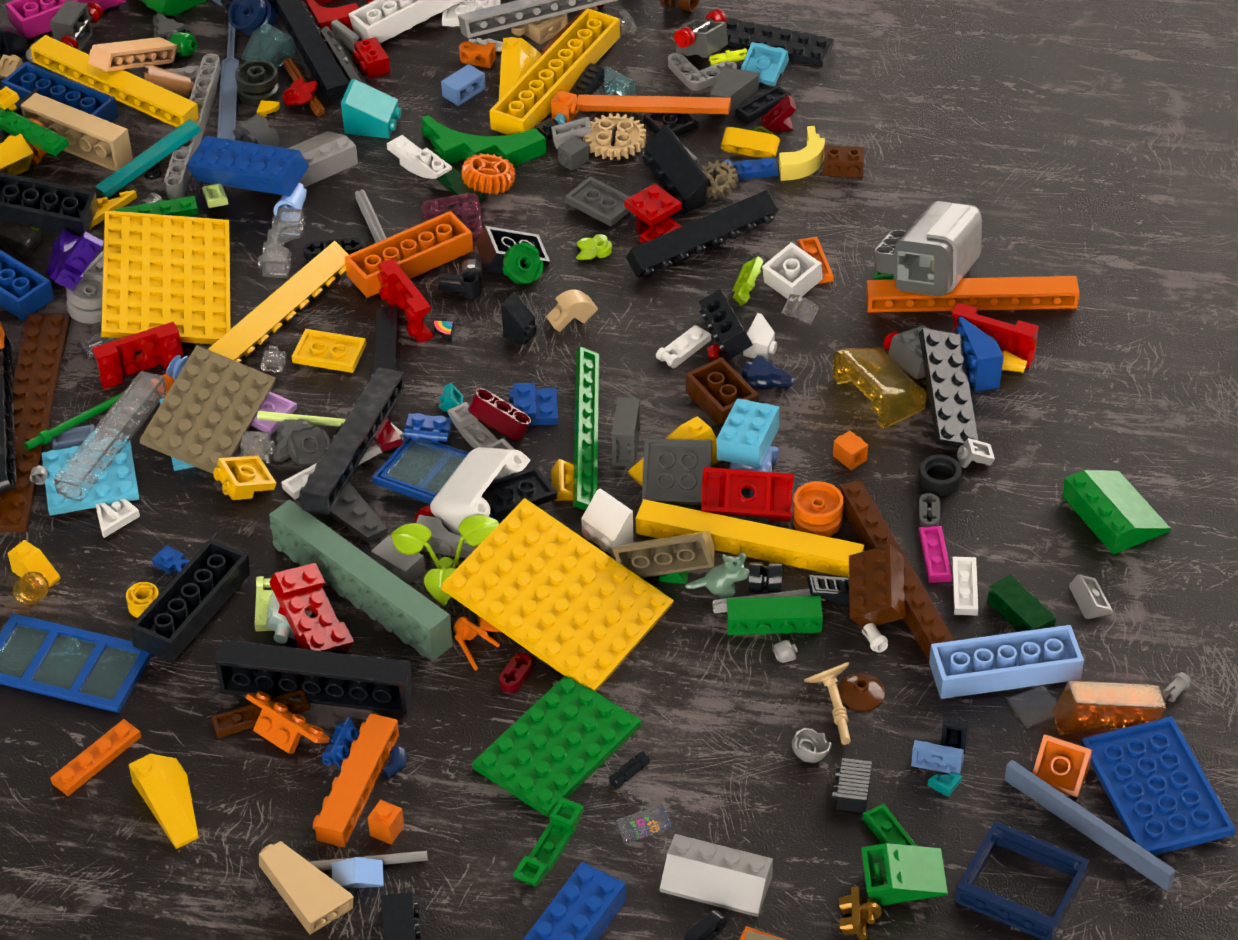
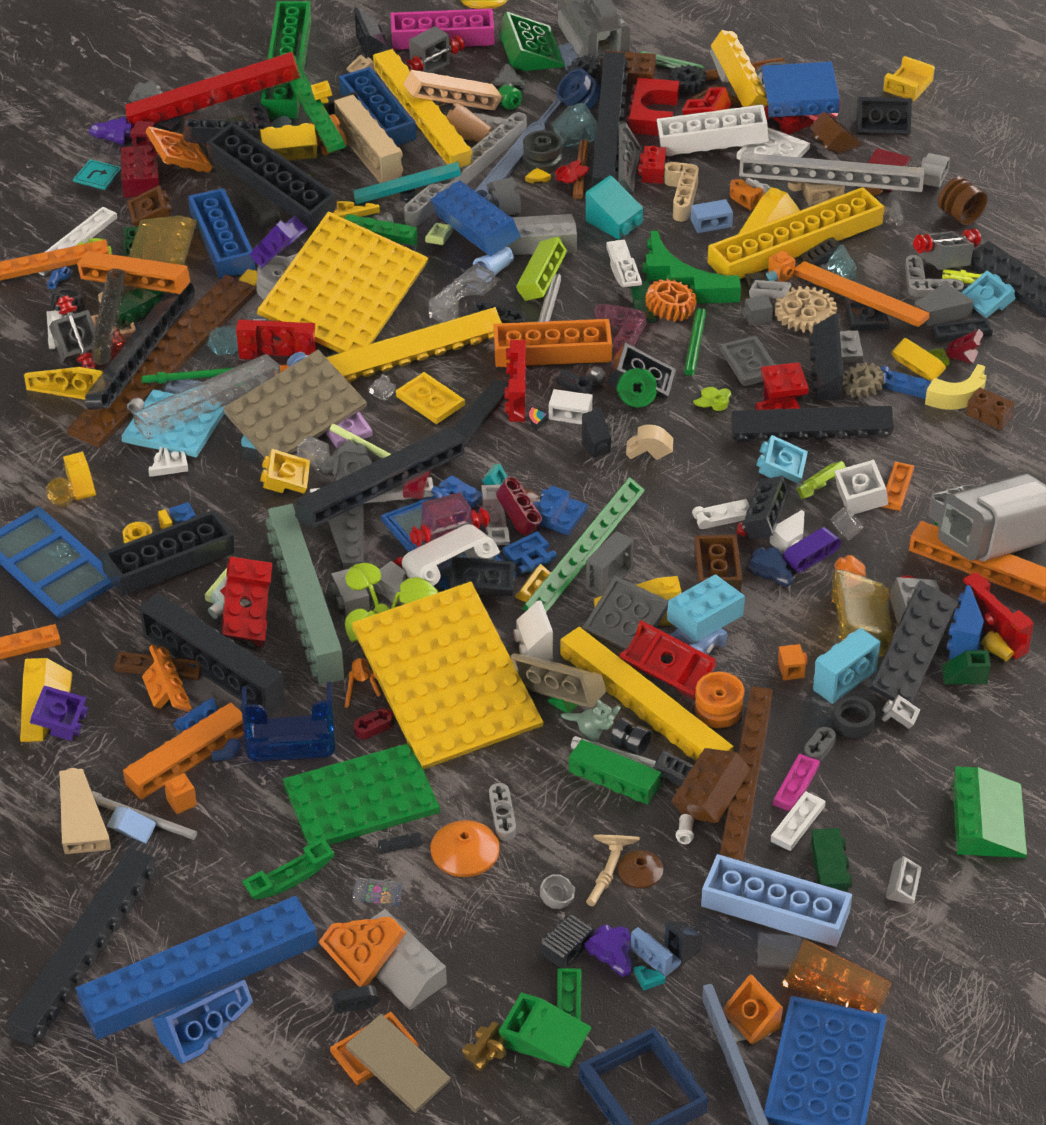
camera: 30 degrees right, 0 degrees up
light grey tile [331,19,359,52] -> none
light grey piece [773,640,798,663] -> none
light grey pin [1162,672,1191,702] -> none
none -> dark purple plate [30,685,88,741]
none -> yellow tile [158,509,173,530]
none -> clear light blue gear [208,325,238,356]
none -> yellow tile [239,269,257,286]
none -> clear blue windscreen [241,681,335,761]
none -> orange plate [319,917,406,987]
none -> clear pink brick [410,492,490,547]
none -> orange dish [431,820,500,877]
none -> light grey beam [489,783,516,841]
none -> blue plate [503,532,557,575]
none -> lime brick [516,236,567,301]
none -> white brick [549,389,592,424]
none -> dark purple rock [584,925,631,977]
none -> tan beam [664,162,699,222]
none -> green axle [684,308,706,376]
none -> medium azure plate [756,435,808,483]
none -> dark purple beam [783,527,841,573]
none -> medium azure brick [813,628,880,704]
none -> orange head [834,555,866,586]
none -> dark green slope [942,650,991,684]

